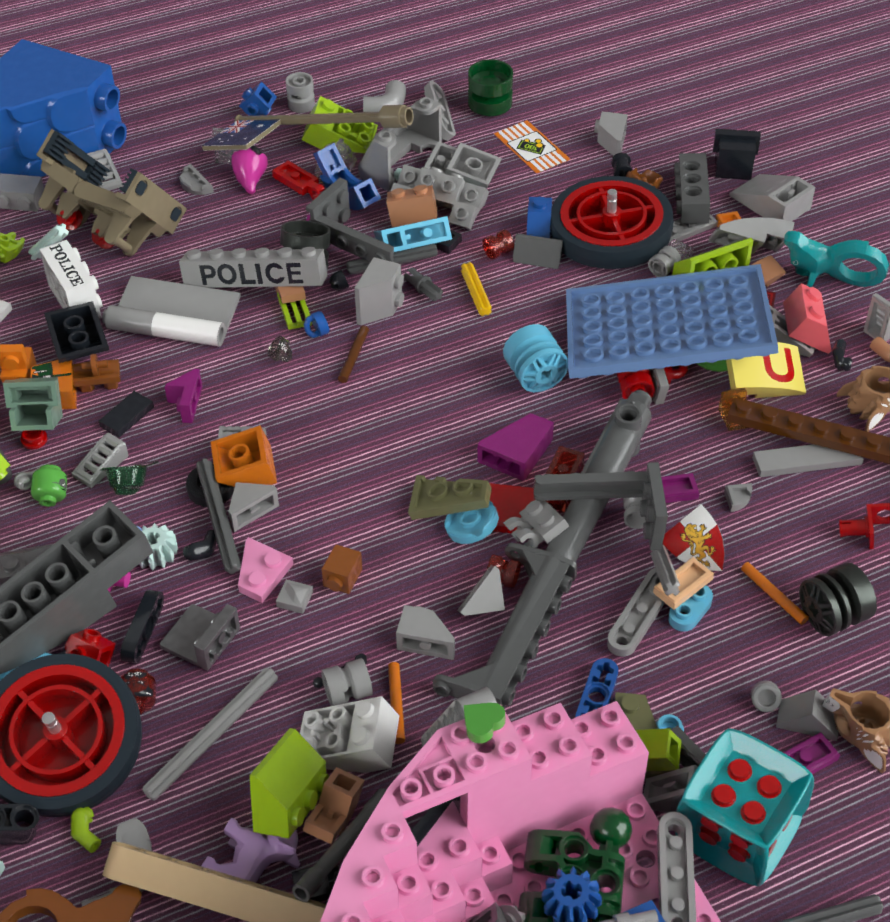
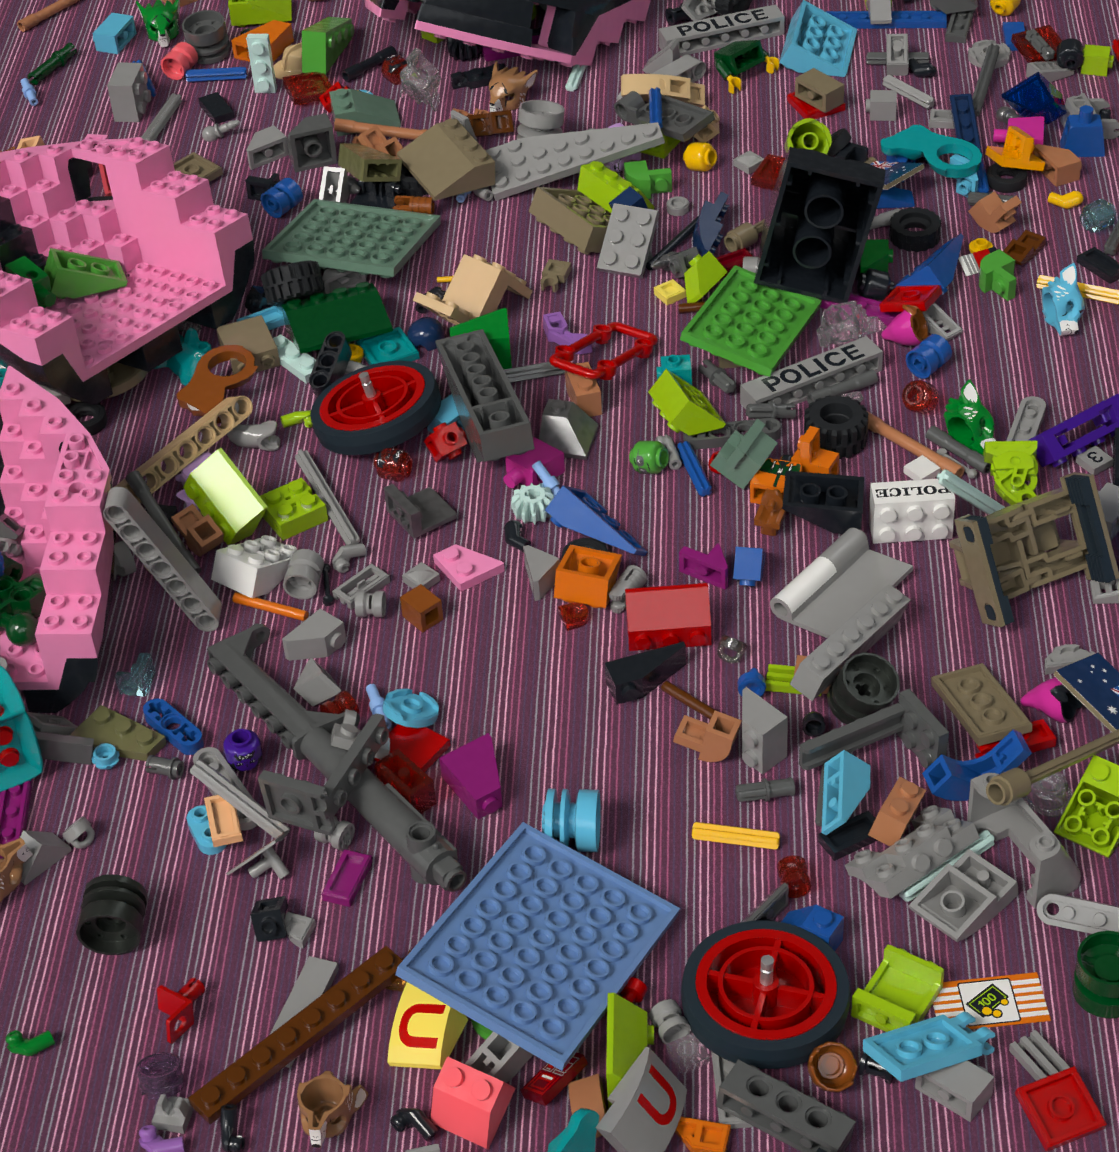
camera: 120 degrees right, 5 degrees down
light grey slope [72,433,129,488] -> none
black tile [99,391,154,438] -> none
clear green piece [100,461,159,495] -> none
black beam [120,589,164,664] -> none
dark grey axle [196,458,241,574] -> none
olive wing [408,475,492,520] -> none
bright green tile [464,702,506,743] -> none
lime brick [635,728,682,771] -> none
orange bar [741,562,809,625] -> none
none -> dark grey pin [145,755,184,780]
none -> dark purple head [223,729,263,771]
none -> black bracket [250,896,288,942]
none -> lime piece [260,477,328,541]
none -> light grey arm [332,543,366,573]
none -> light grey tile [332,563,390,610]
none -> light grey wheel [355,590,386,617]
none -> light blue bar [366,684,392,729]
none -> blue wedge [545,485,647,556]
none -> clear red tile [558,602,589,631]
none -> black slope [605,641,686,705]
none -> slope [625,583,711,651]
none -> nougat brick [673,710,742,762]
none -> blue axle [677,441,712,497]
none -> blue slope [733,547,766,586]
none -> lime panel [851,944,944,1032]
none -> medium azure tile [863,1012,995,1082]
none -> dark tan tile [931,663,1032,746]
none -> light grey tile [1009,1030,1070,1081]
none -> red tile [1015,1066,1107,1152]

